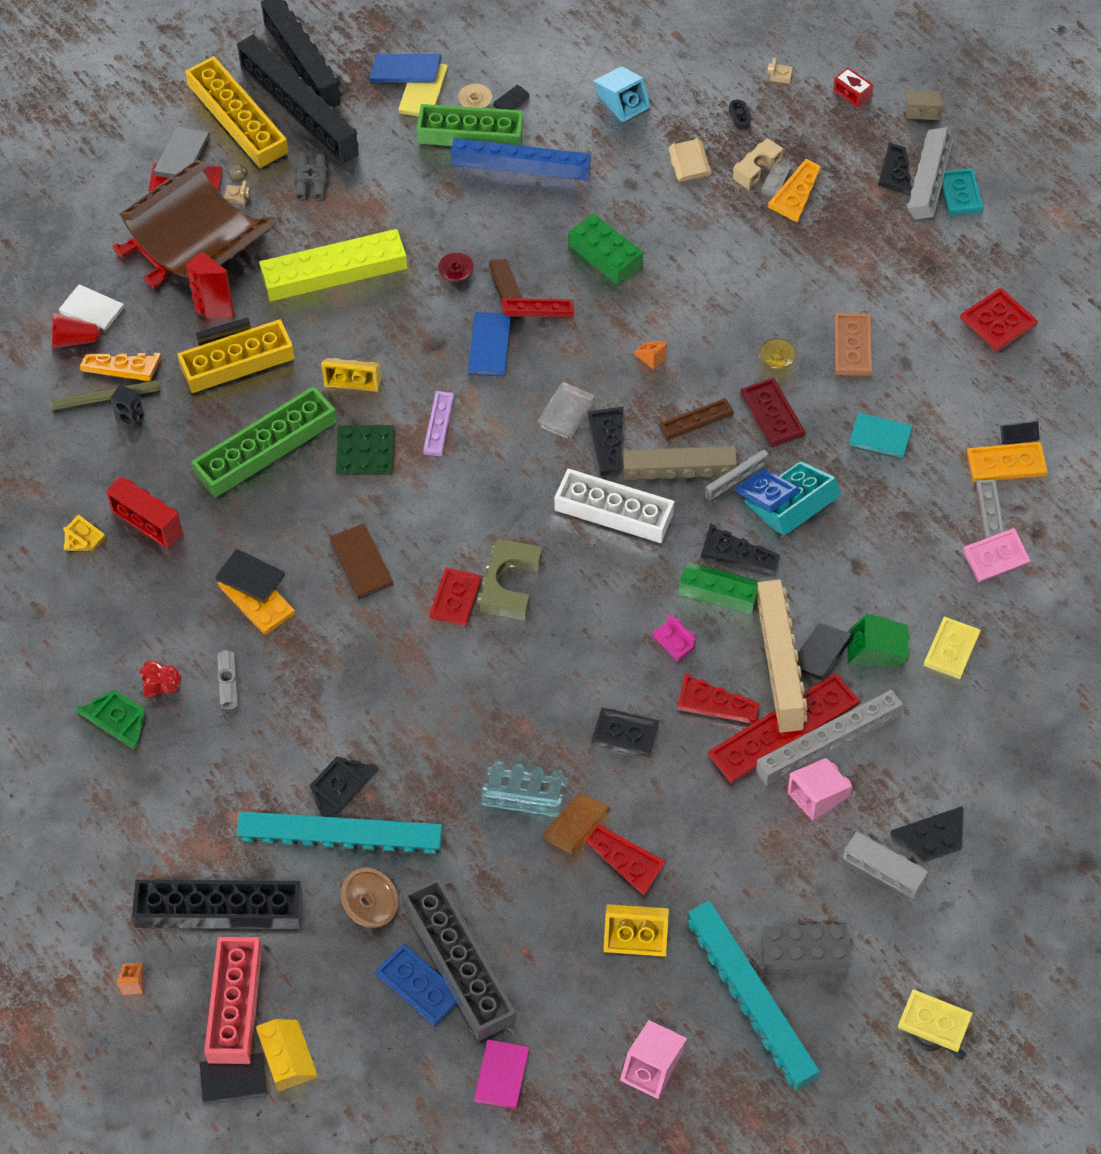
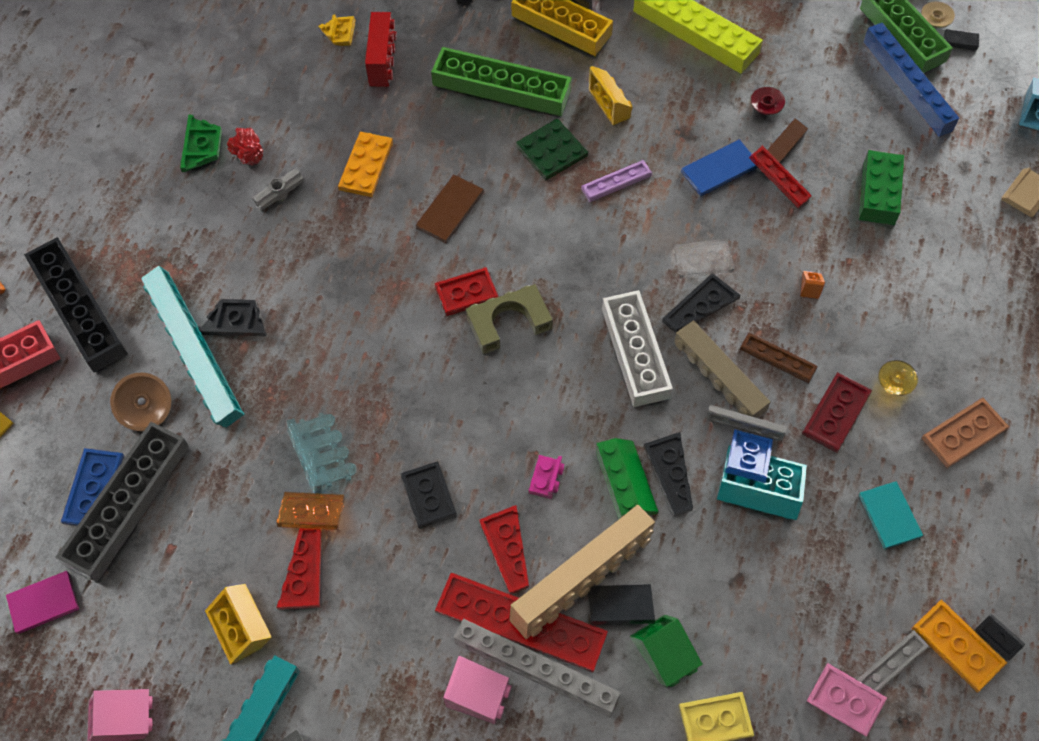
camera: 55 degrees right, 5 degrees up
black tile [216,549,285,604] -> none

